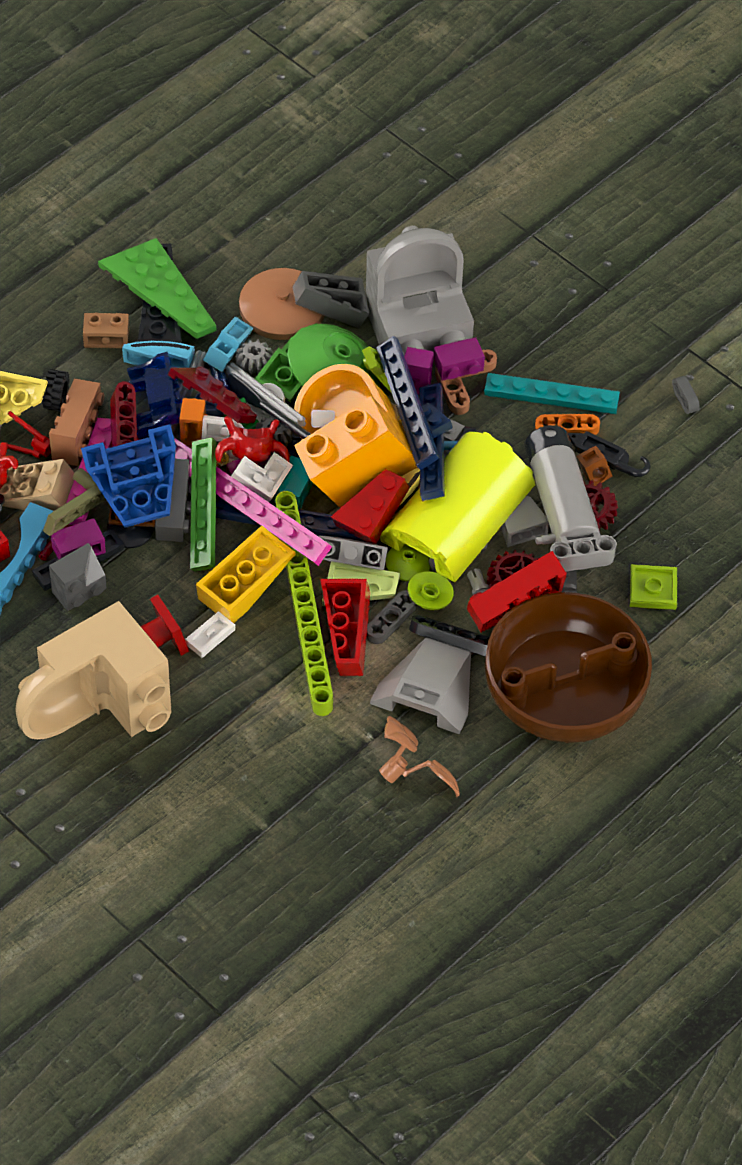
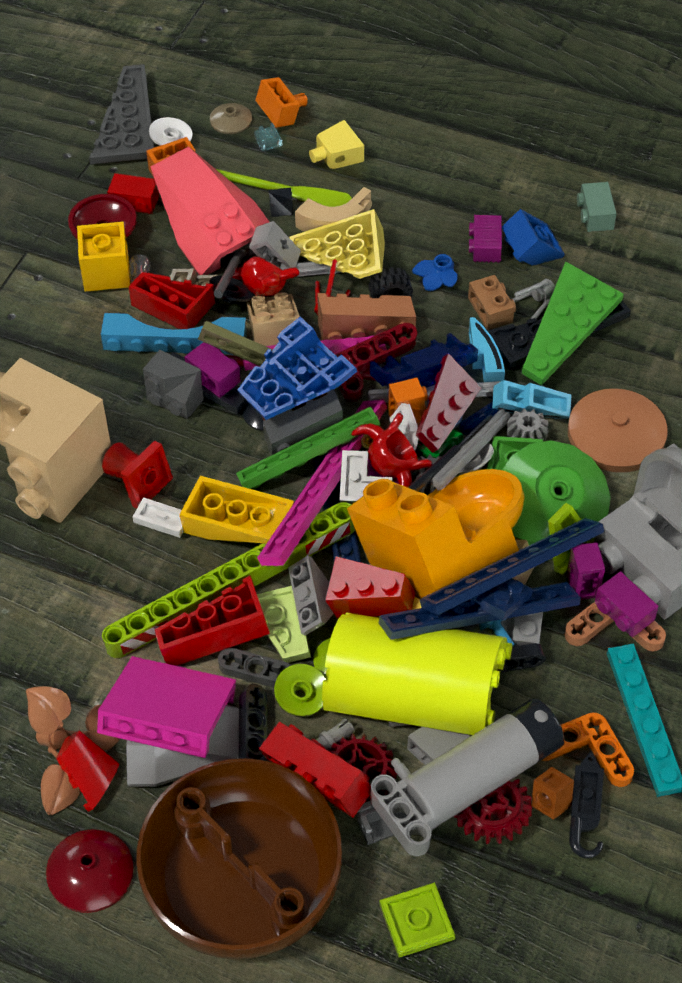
camera: 70 degrees right, 0 degrees up
dark grey wedge [293,271,369,329] -> none
white slope [311,410,335,428] -> none
none -> dark red dish [46,829,134,913]
none -> red slope [56,730,120,812]
none -> dark pink panel [97,656,236,758]
none -> blue plate [412,254,458,291]
none -> magenta brick [469,215,502,263]
none -> blue slope [501,209,565,266]
none -> light grey plant [513,279,555,320]
none -> sand green brick [577,182,616,232]

